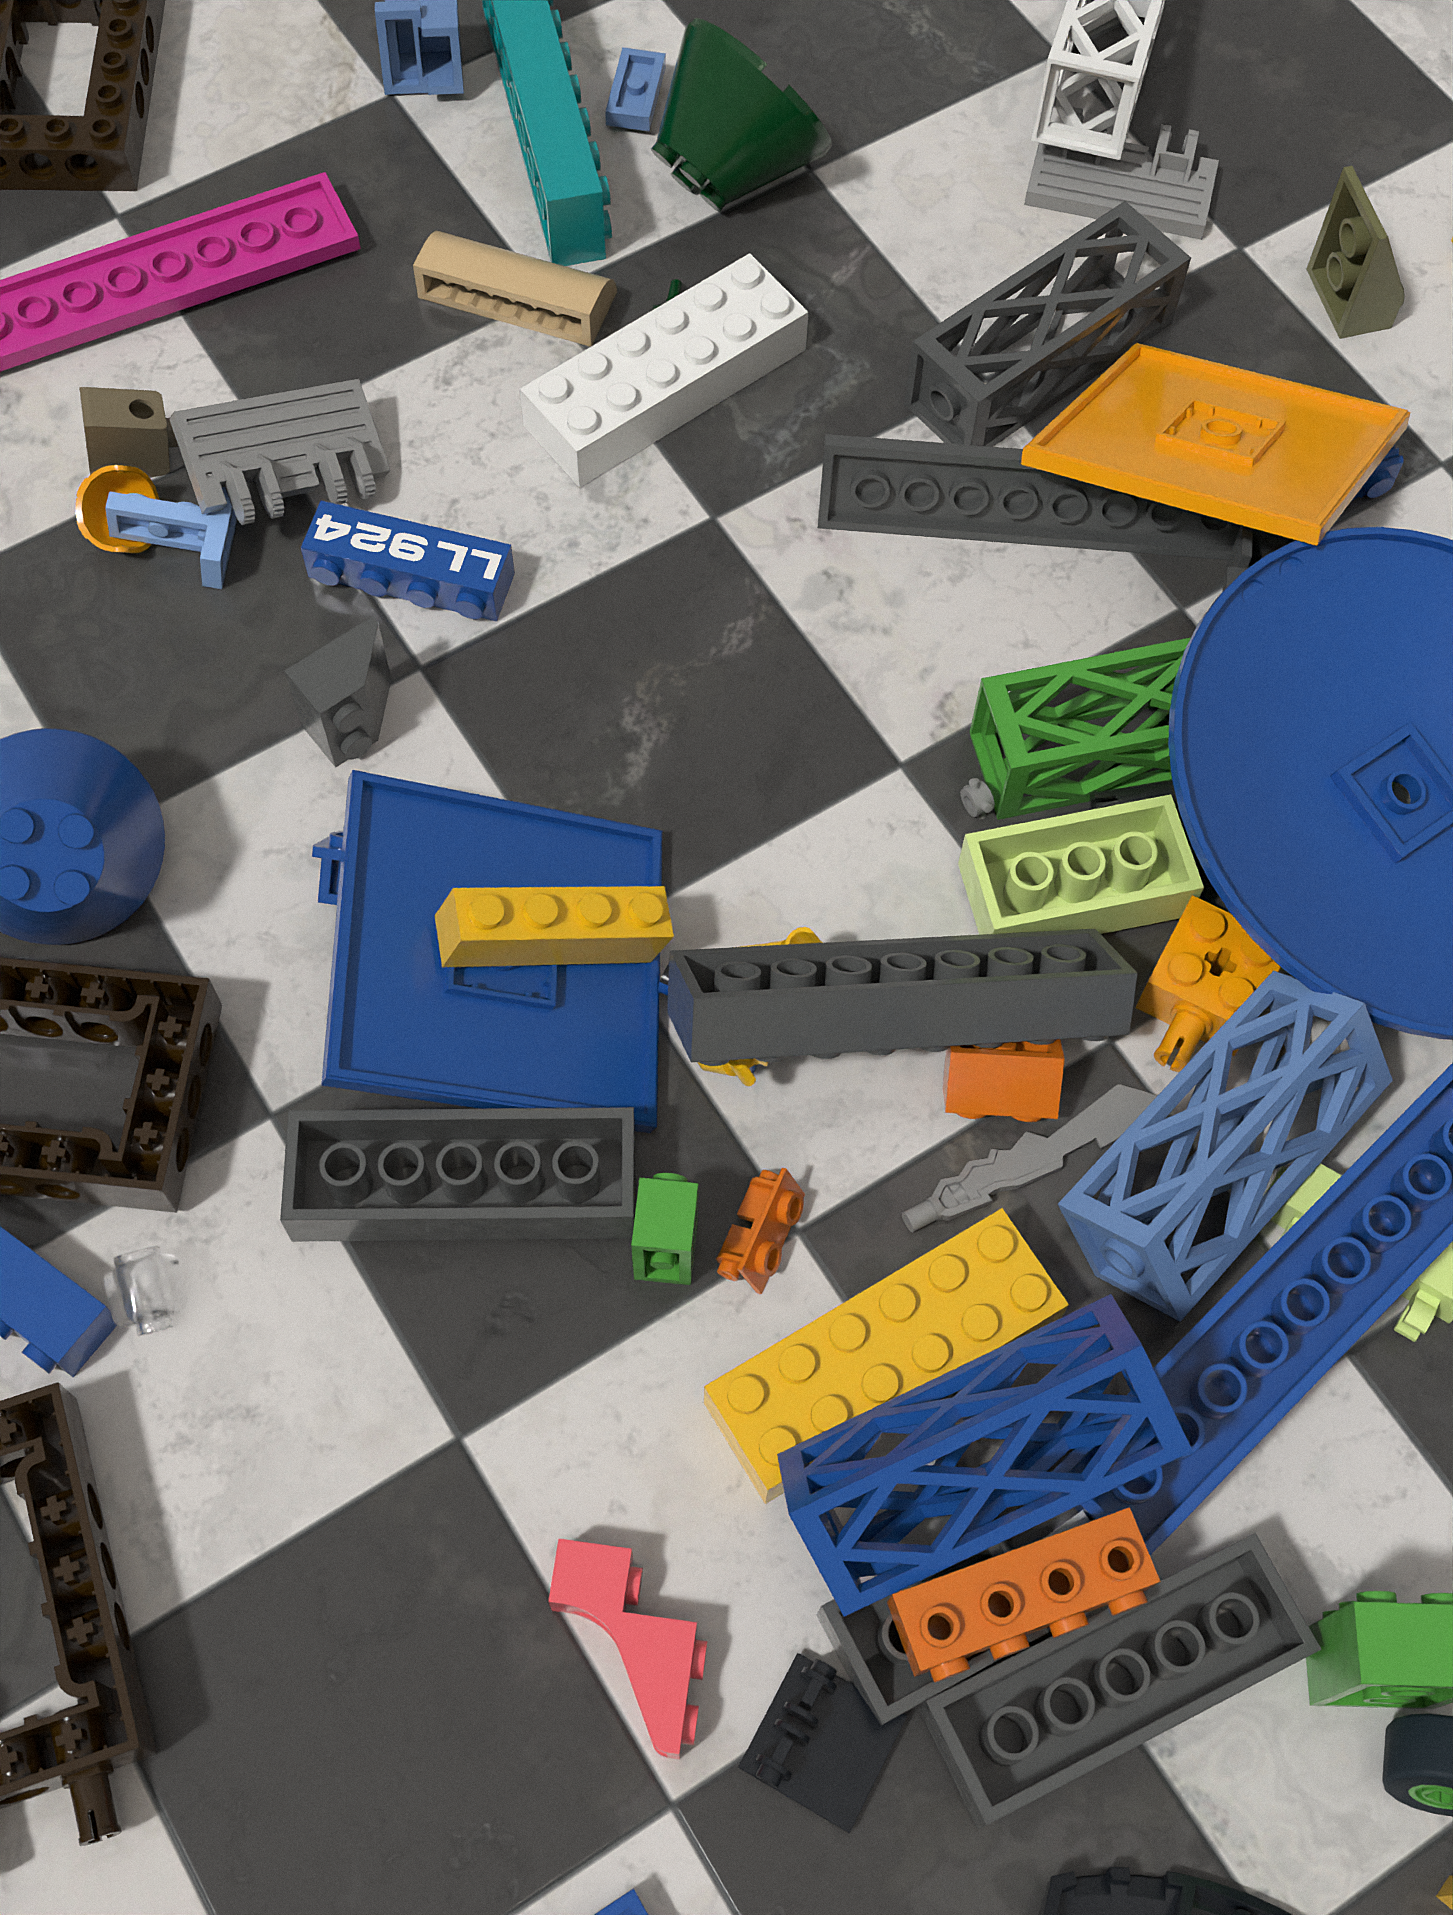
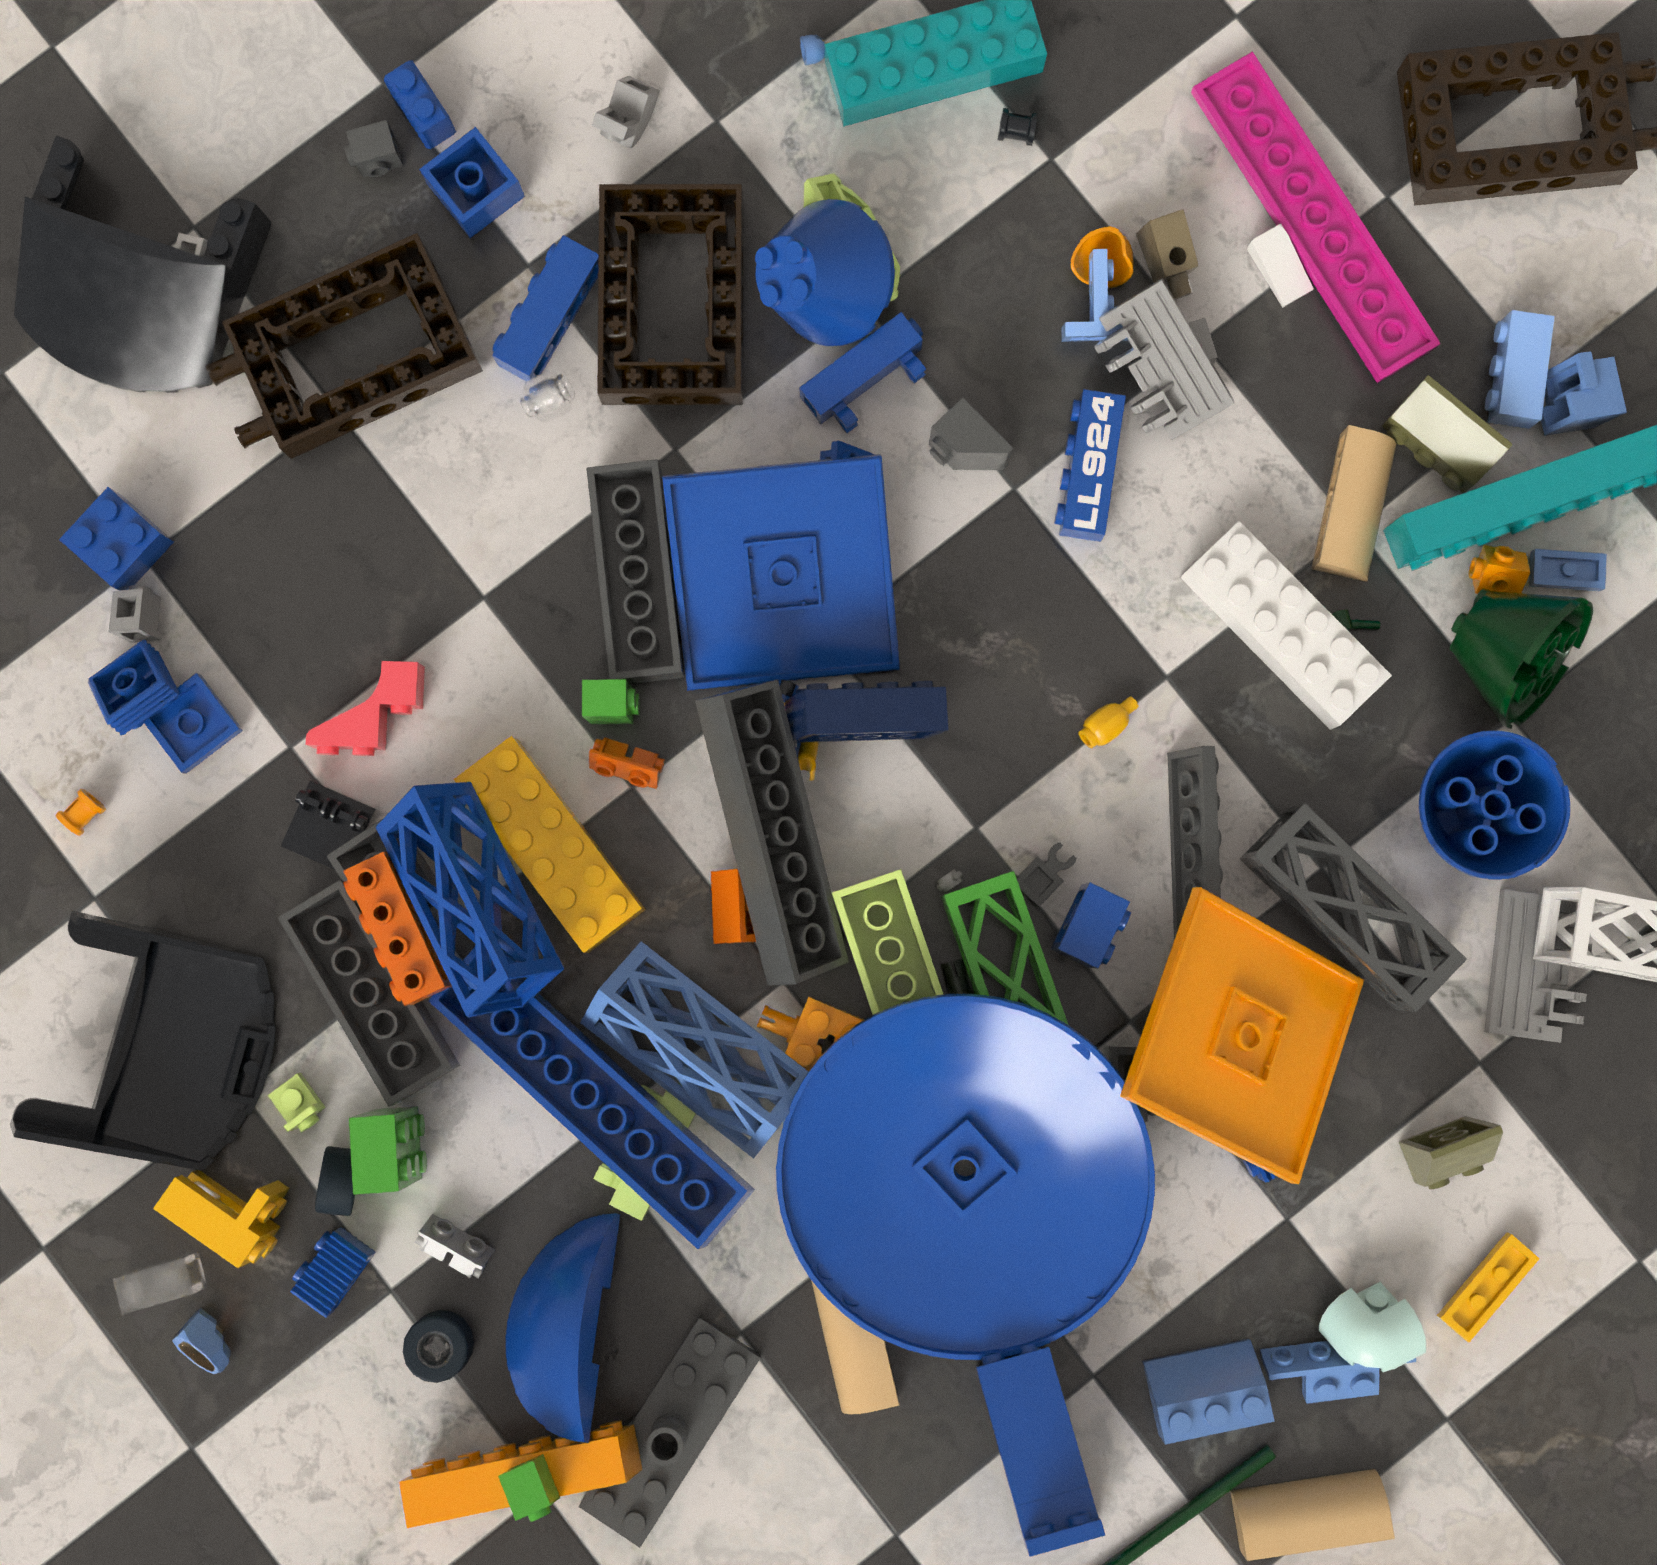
camera: 90 degrees right, 20 degrees up
yellow brick [435,886,674,967] -> none
light grey sword [902,1084,1174,1233] -> none
none -> yellowish green bracket [268,1073,326,1132]
none -> dark blue brick [785,681,949,743]
none -> blue brick [799,312,926,434]
none -> dark grey plate [1017,843,1077,907]
none -> blue brick [1051,882,1131,969]
none -> yellow plant [1079,696,1139,749]
none -> white slope [1247,224,1314,308]
none -> slope [1382,375,1513,493]
none -> blue cone [1419,730,1570,880]
none -> light orange brick [1469,545,1530,594]
none -> light blue brick [1485,310,1555,429]

